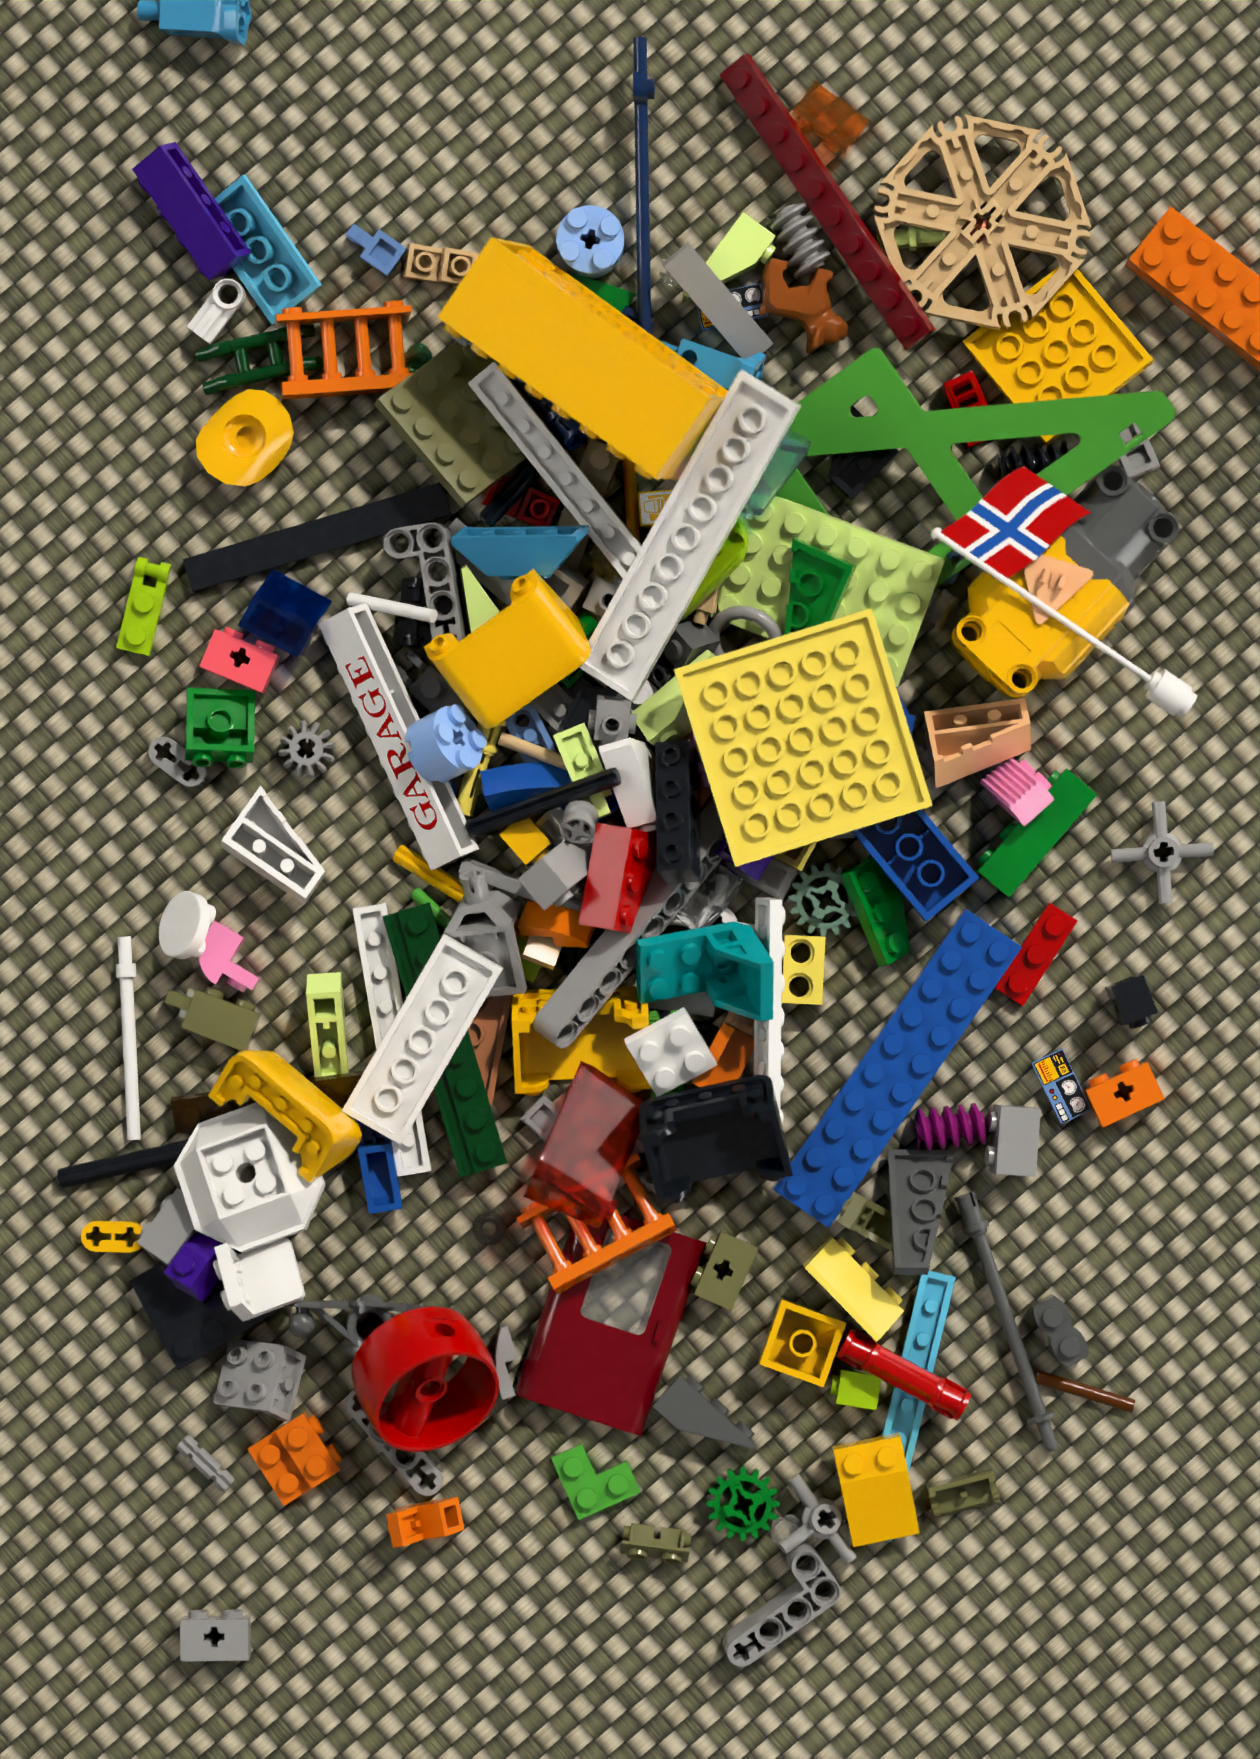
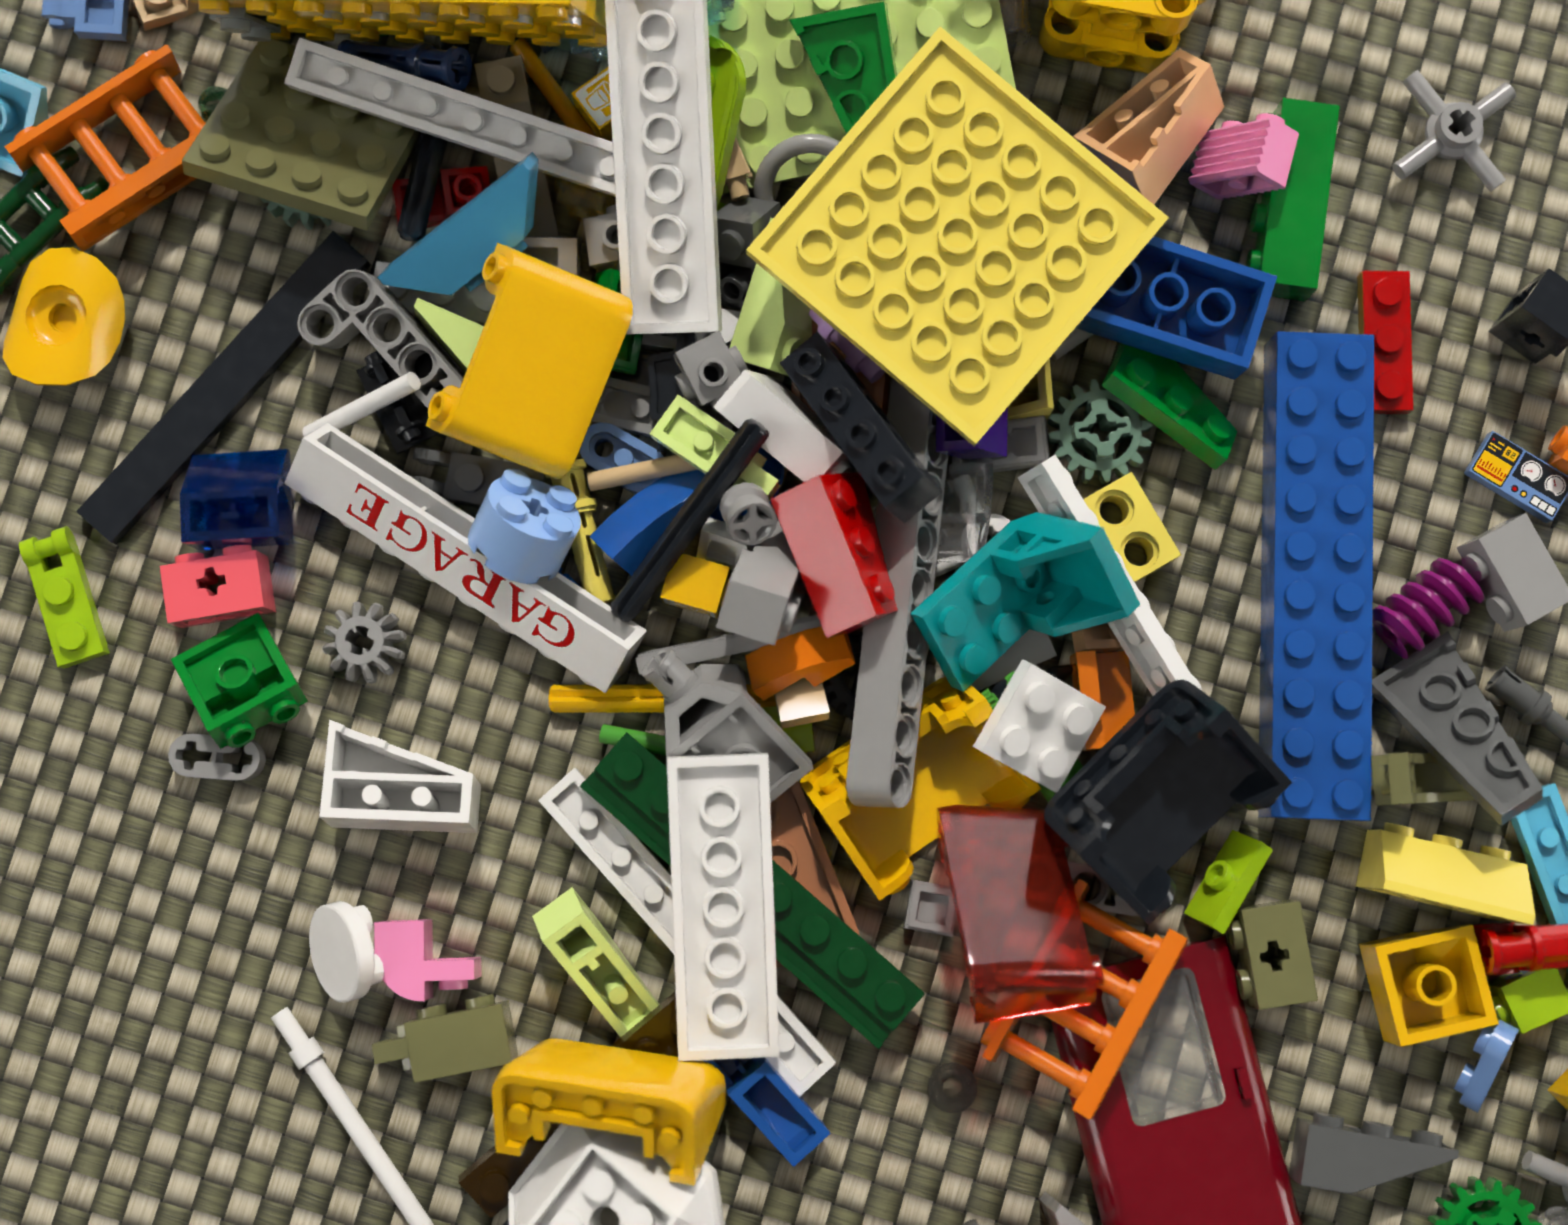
camera: 30 degrees left, 5 degrees down
none -> lime plate [1184,830,1273,935]
none -> medium blue plate [1454,1020,1519,1113]

